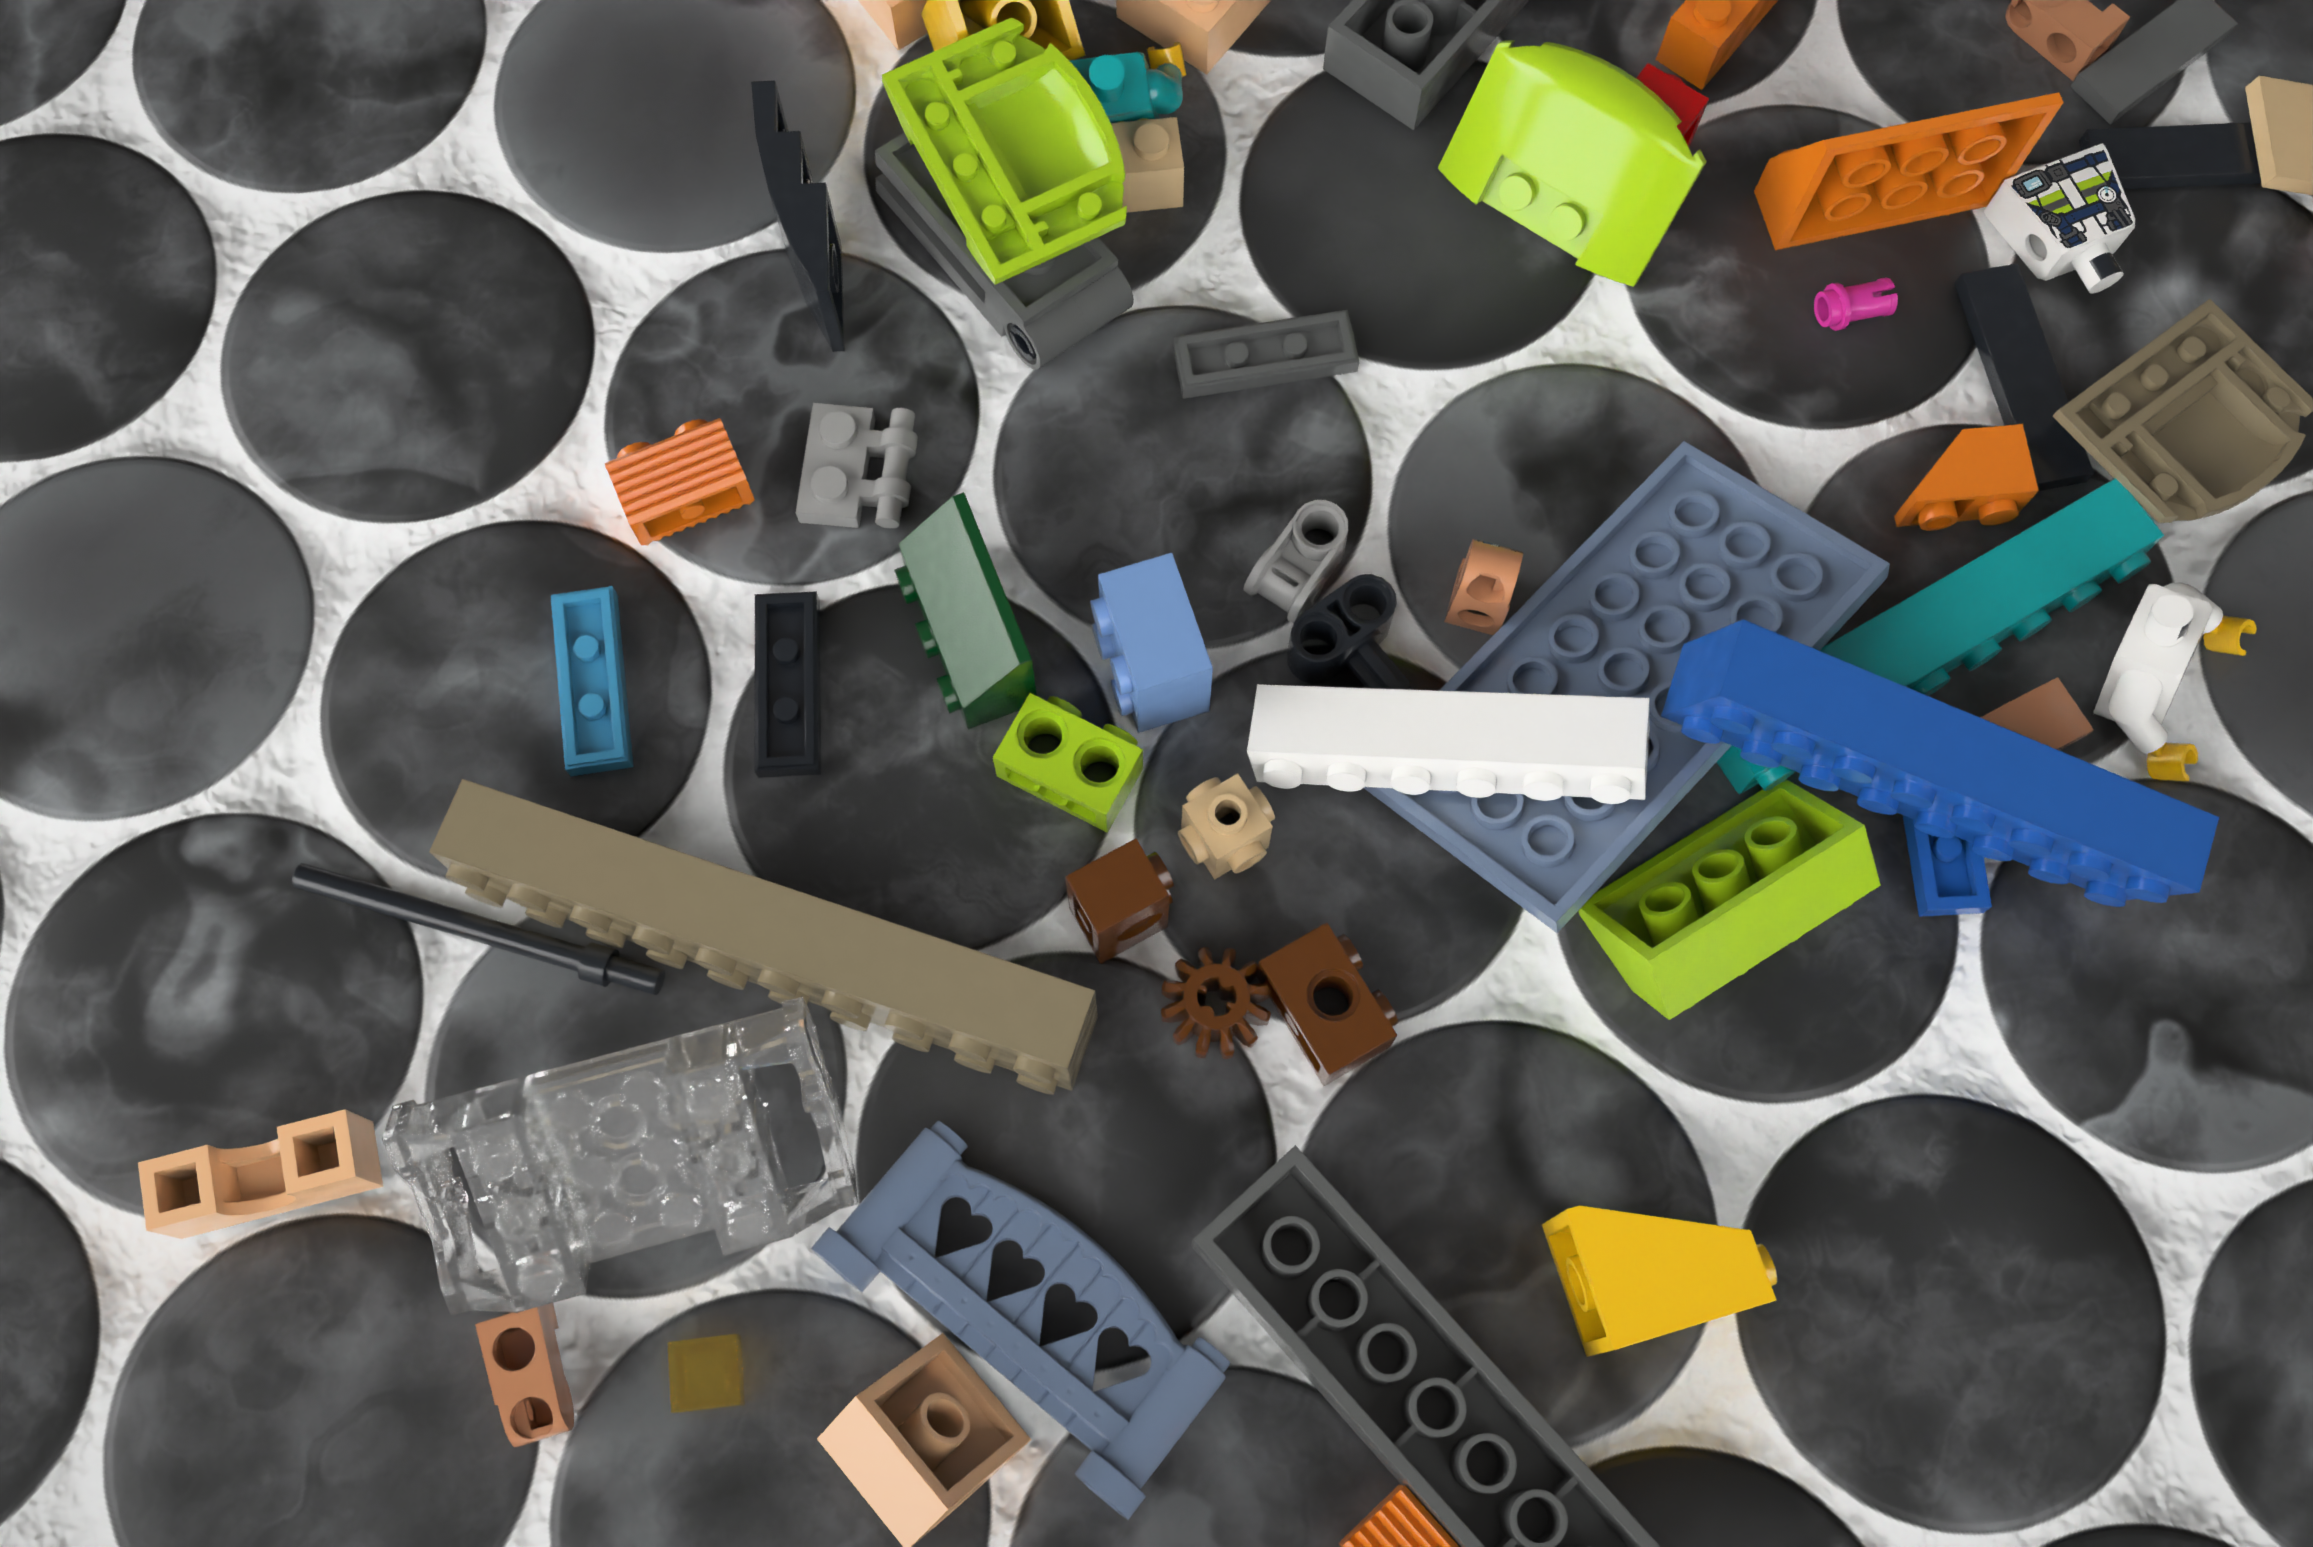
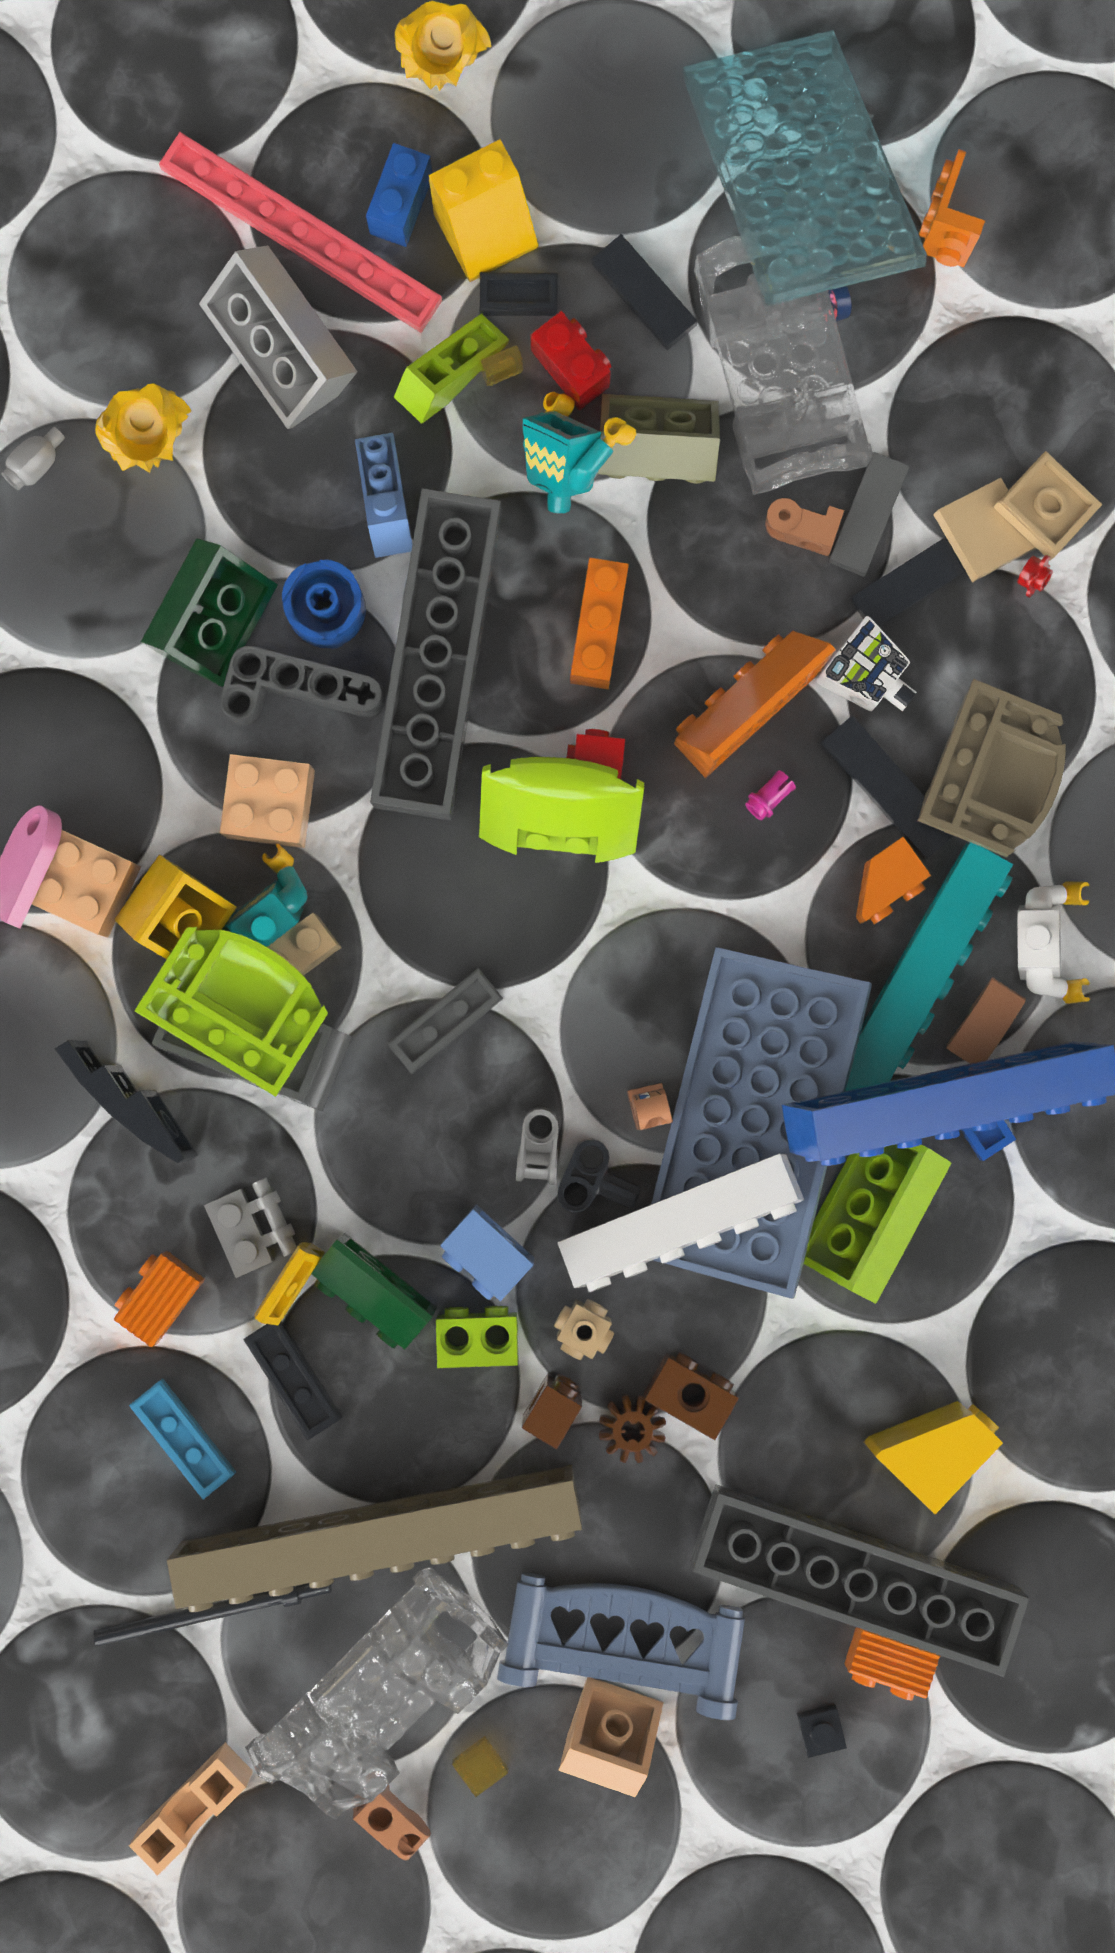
camera: 30 degrees left, 15 degrees up
none -> yellow slope [254,1242,325,1326]

